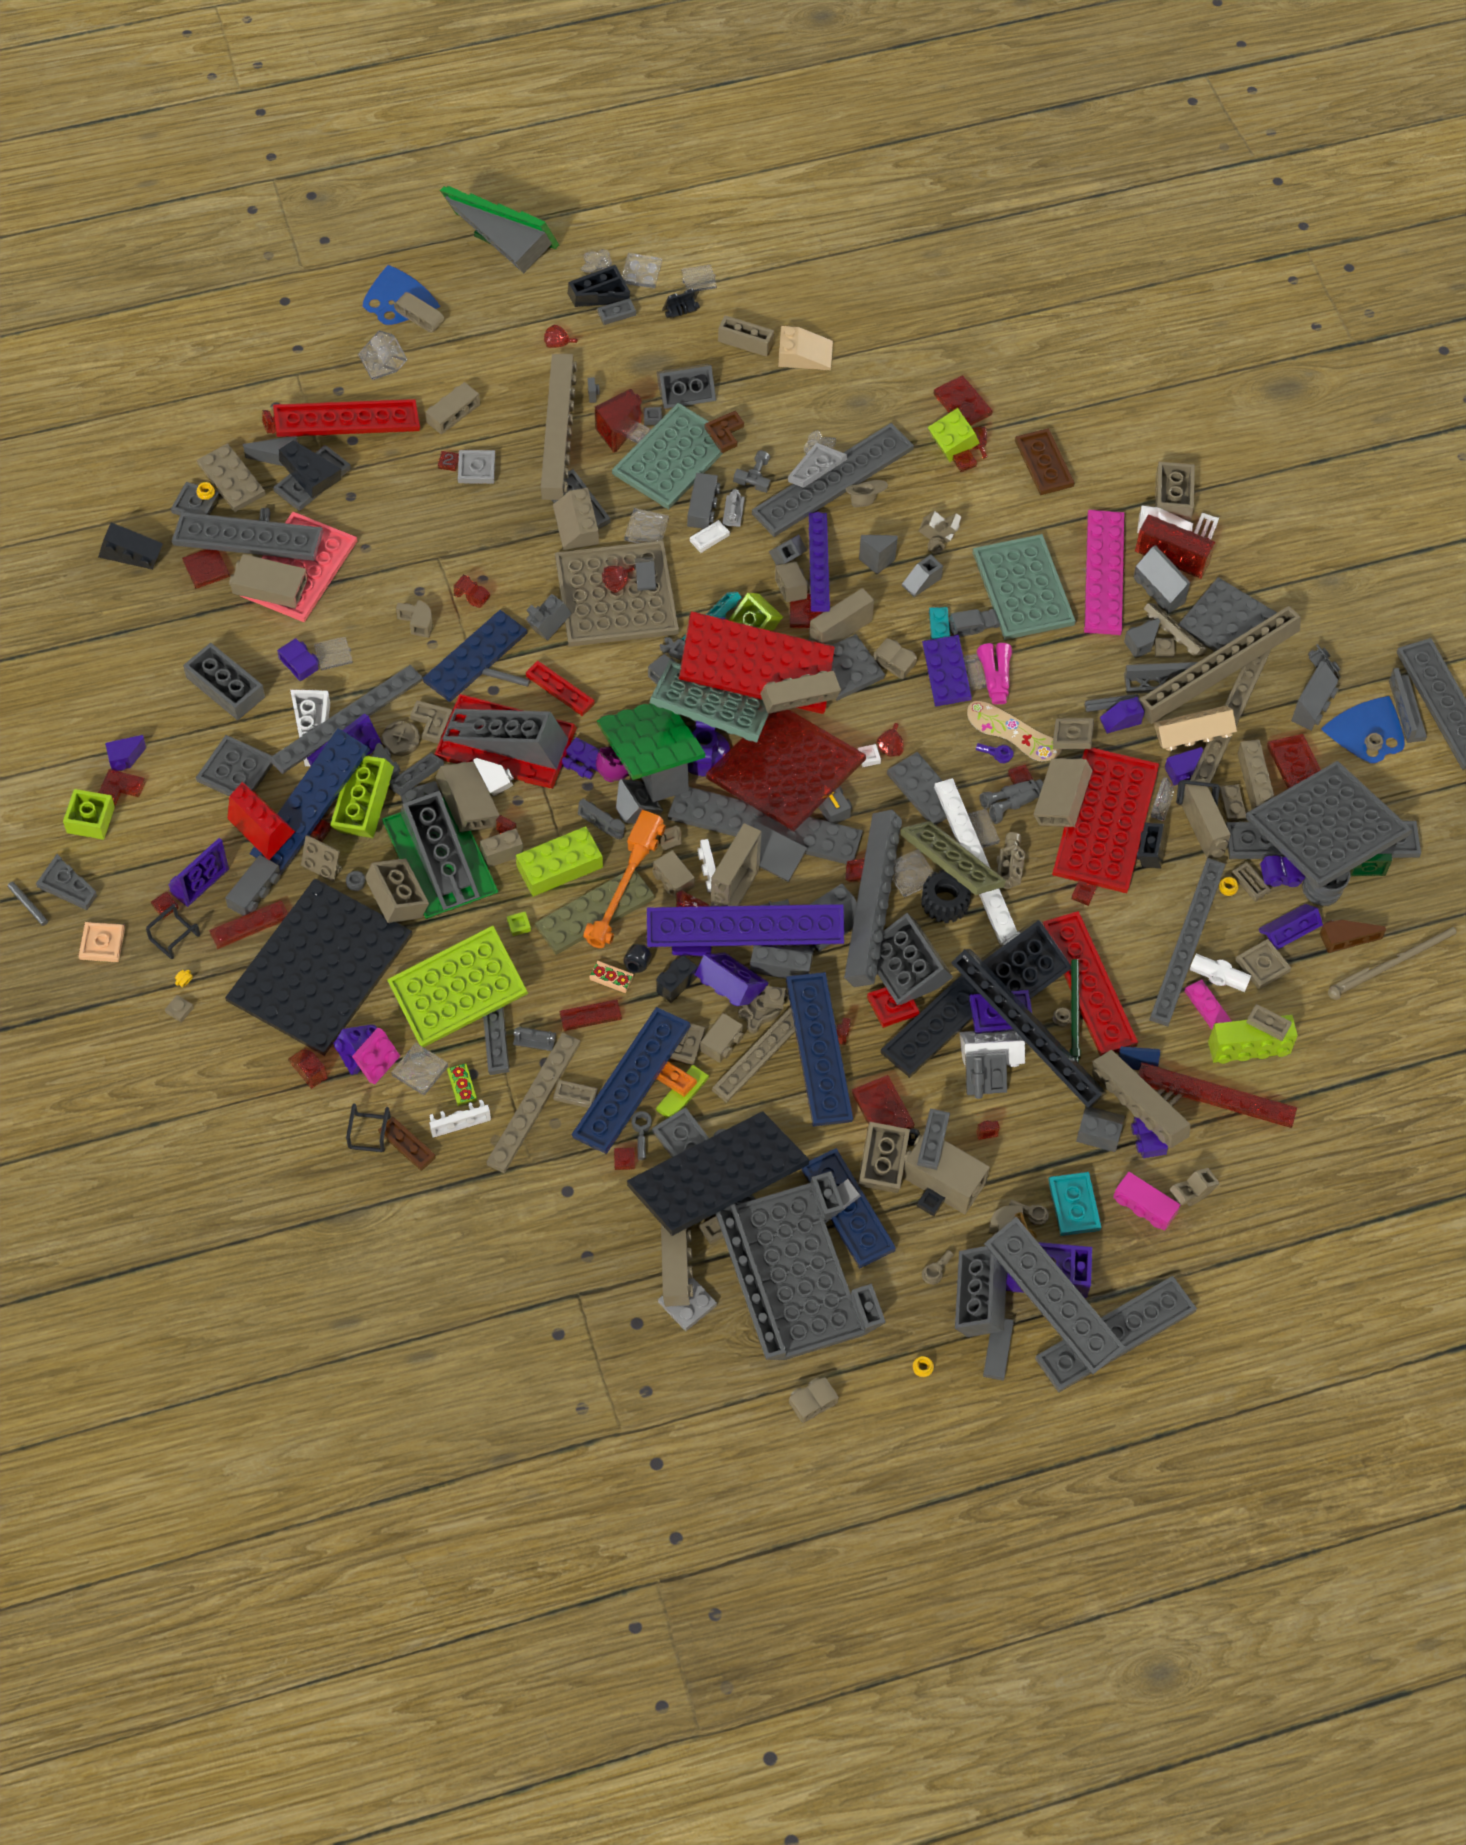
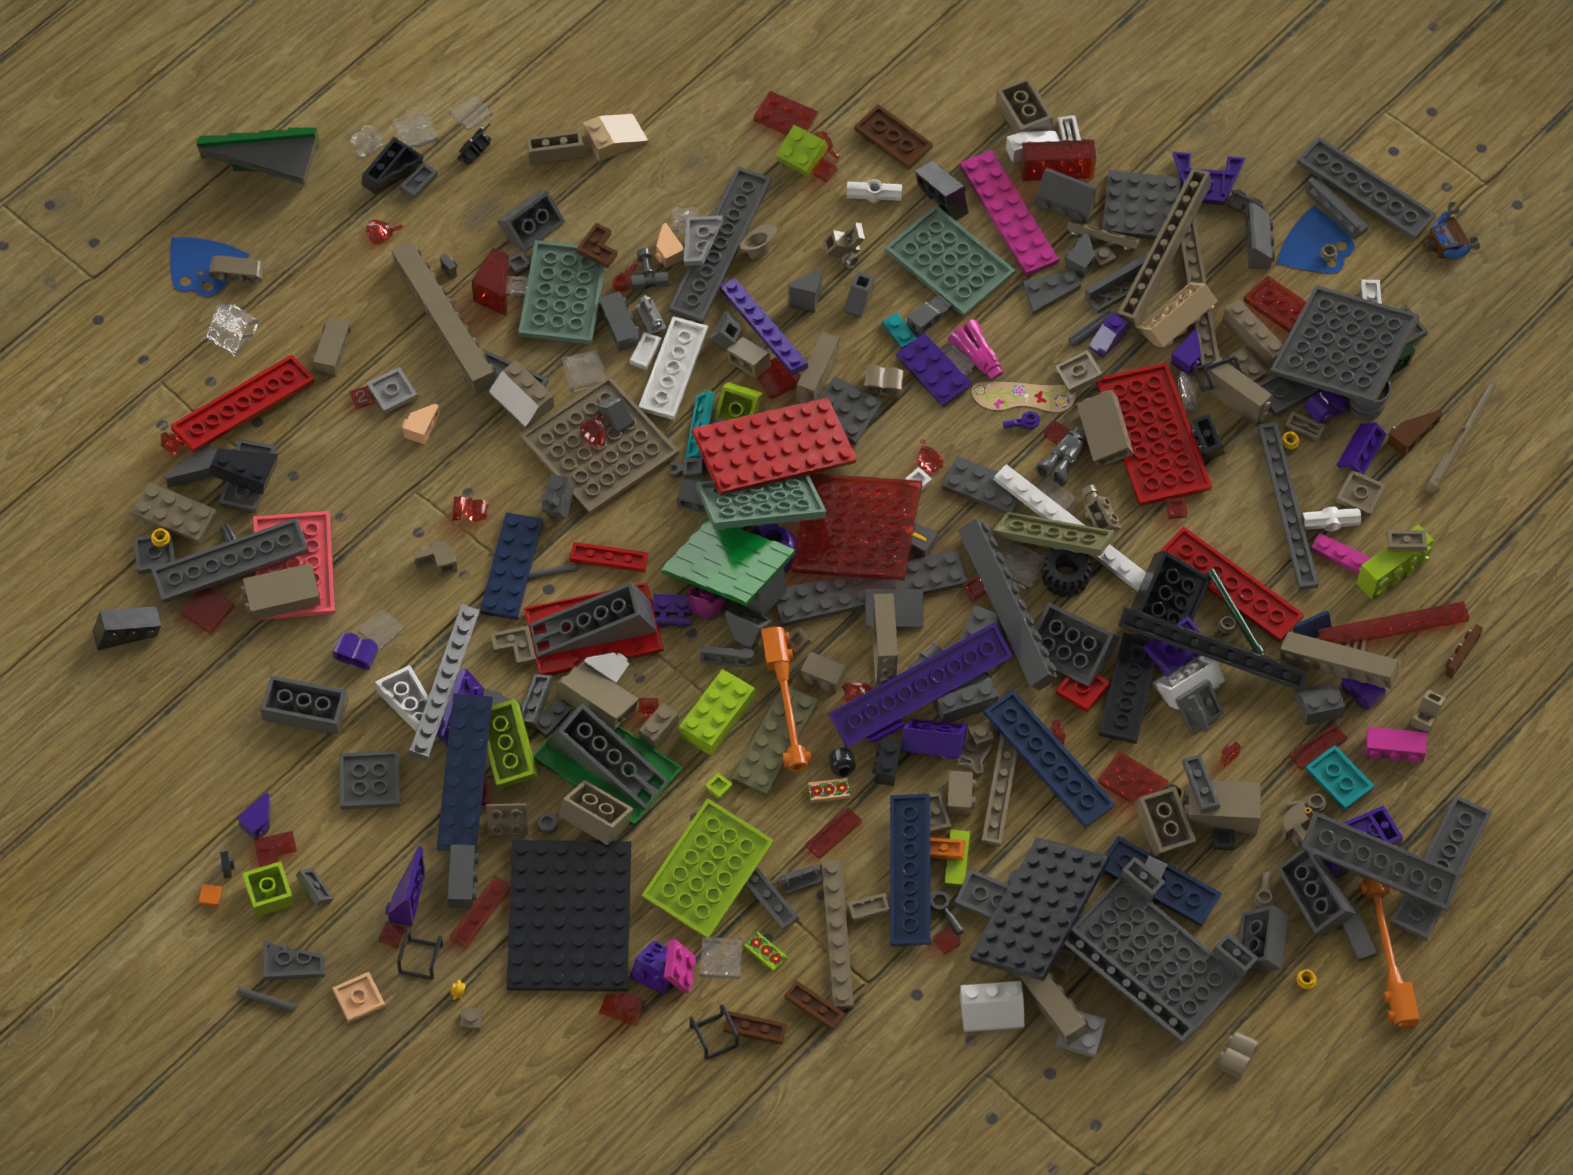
camera: 30 degrees left, 0 degrees up
red slope [227,782,295,860] -> none
dark tan tile [382,721,420,756] -> none
white plate [429,1100,491,1138] -> none
white plate [697,839,716,892] -> none
dark tan brick [760,671,841,713] -> none
none -> orange tile [199,884,223,907]
none -> black plate [220,851,235,878]
none -> dark grey plate [296,869,334,905]
none -> light nougat slope [402,404,440,444]
none -> clear red plate [612,262,637,292]
none -> white plate [639,317,708,420]
none -> light nougat slope [655,223,684,268]
none -> reddish brown plate [784,980,845,1031]
none -> white piece [847,179,902,203]
none -> black wedge [915,161,969,221]
none -> white slope [960,981,1024,1032]
none -> dark grey wing [1023,270,1081,315]
none -> dark purple wing [1173,152,1245,205]
none -> dark grey slope [1238,905,1288,973]
none -> clear red tile [1289,724,1347,770]
none -> orange bar [1359,877,1420,1028]
none -> white plate [1361,280,1382,304]
none -> reddish brown plate [1445,624,1483,679]

